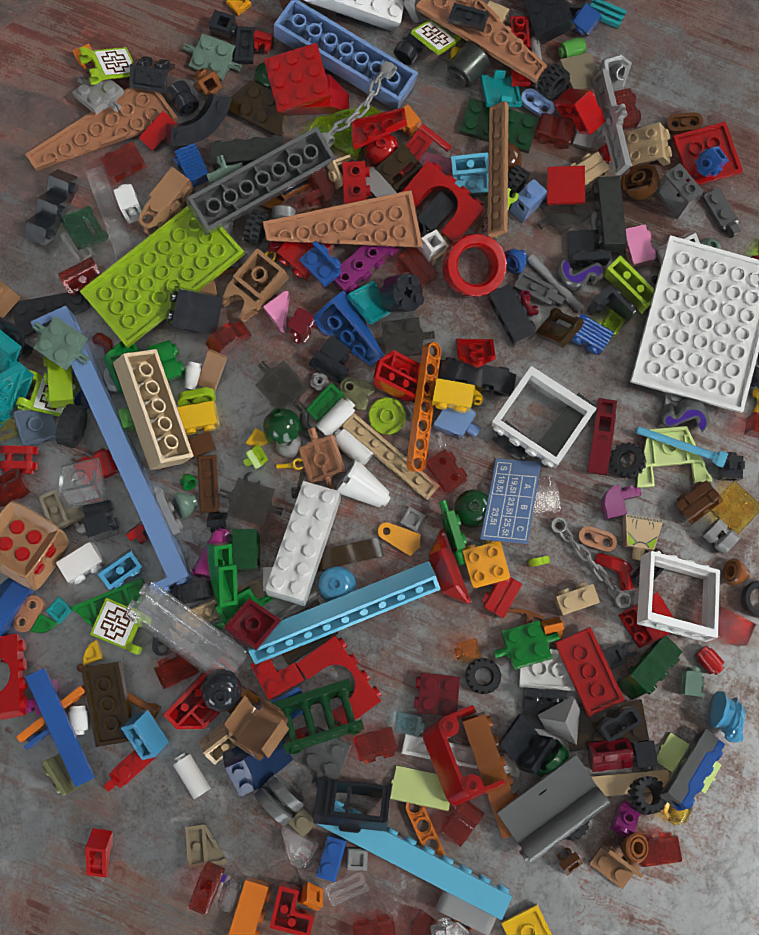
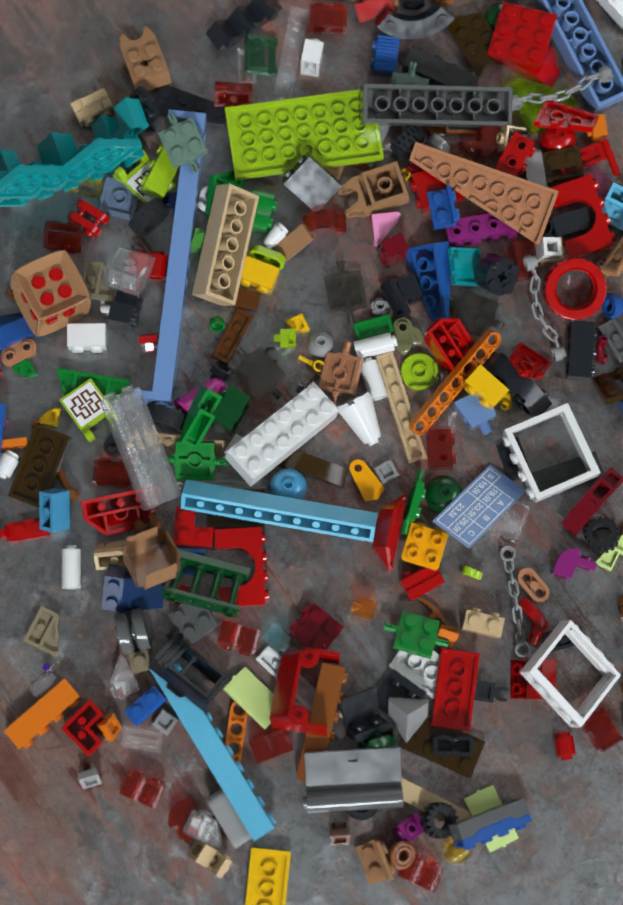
camera: 25 degrees right, 0 degrees up
teal tile [45,596,73,624] -> none
clear red arm [92,333,113,356] -> none
dark azure brick [98,549,142,590] -> none
medium nougat brick [139,167,195,236] -> none
light grey hinge [154,487,184,537] -> none
sand green brick [173,493,198,519] -> none
clear red brick [188,862,225,915] -> none
black cylinder [201,669,242,712] -> none
dark red slope [224,598,281,651] -> none
dark green cylinder [263,408,302,444] -> none
pearl dark grey arm [299,413,318,439] -> none
black tyre [465,658,502,694] -> none
dark red brick [588,738,633,772] -> none
dark green wedge [616,636,683,700] -> none
tan torso [622,514,663,561] -> none
black brick [630,739,658,771] -> none
sand green brick [680,667,705,697] -> none
dark azure piece [708,691,746,743] -> none
none -> light grey piece [523,255,566,362]

